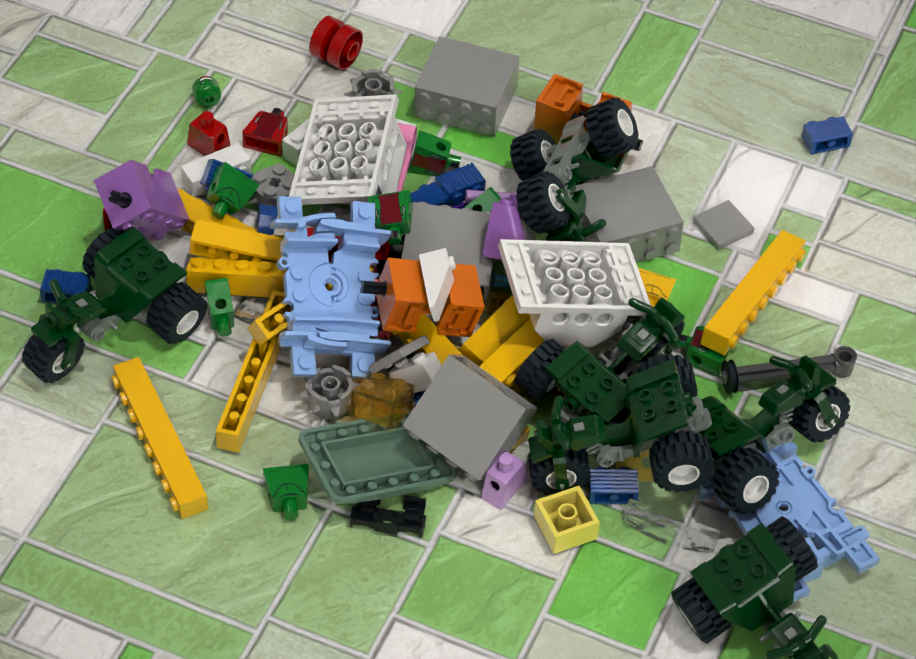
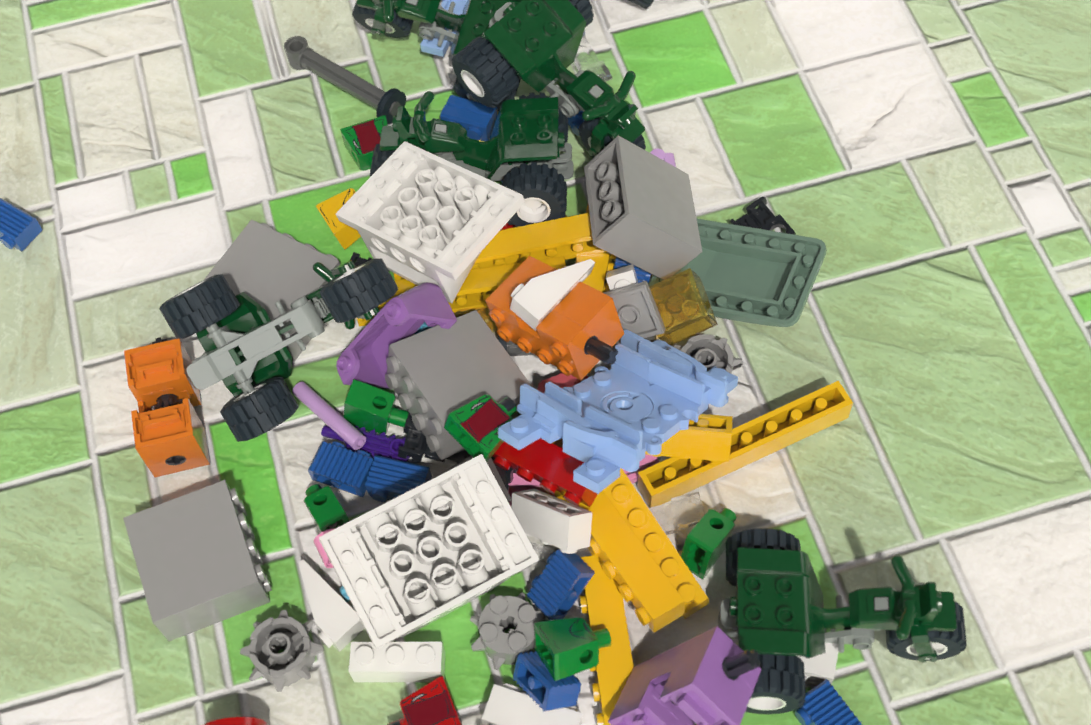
camera: 125 degrees left, 10 degrees up
yellow brick [111,357,208,519] -> none
green torso [263,464,309,520] -> none
light yellow brick [534,486,600,554] -> none
light grey tile [693,200,755,250] -> none
yellow brick [700,230,806,356] -> none

